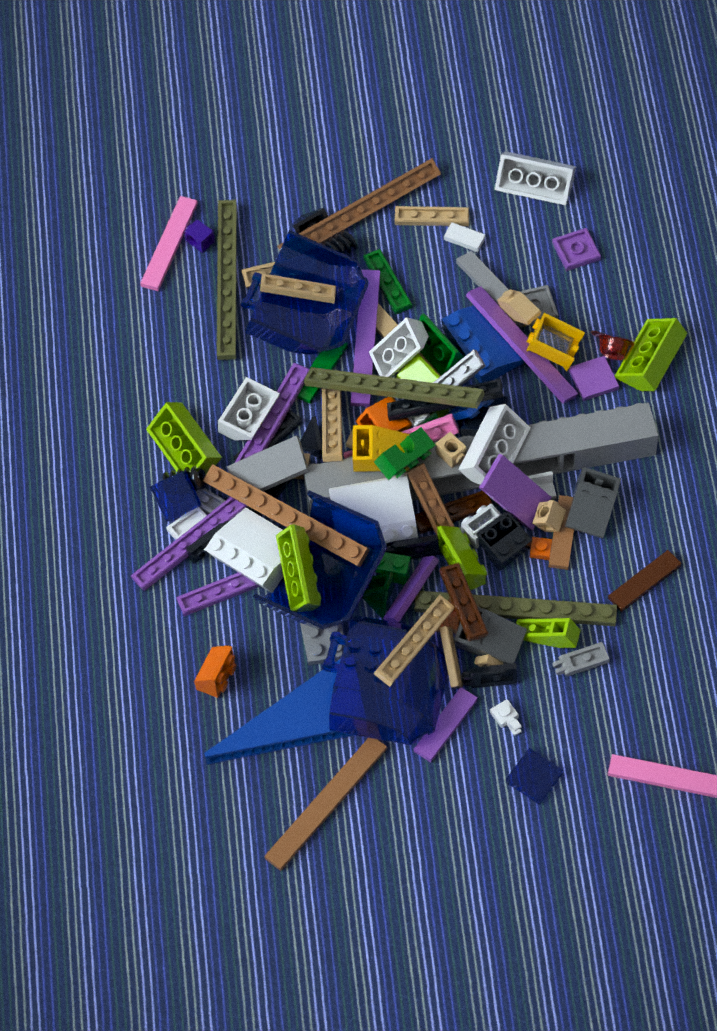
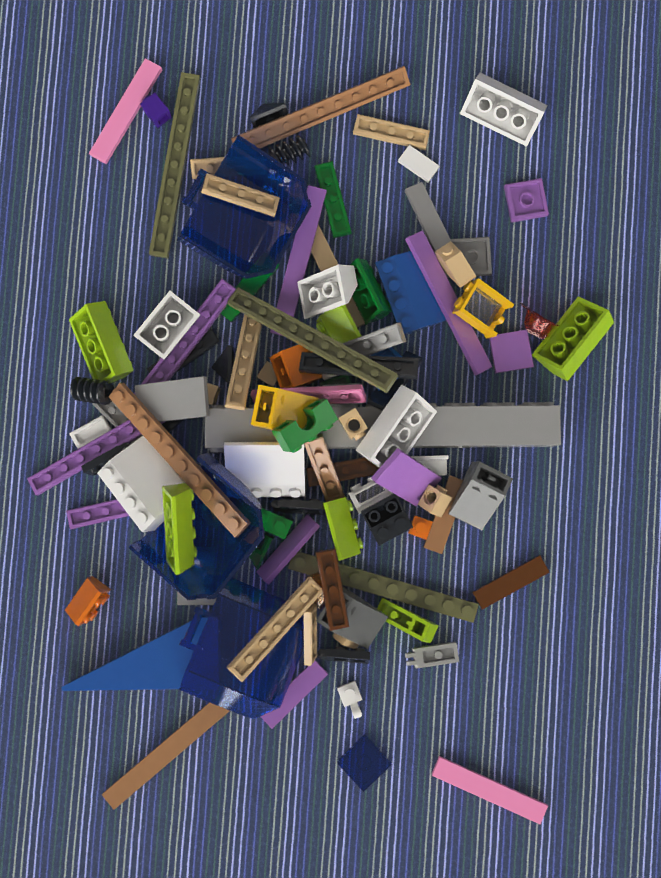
camera: 10 degrees right, 25 degrees up
clear blue tile [150,470,202,522] -> none

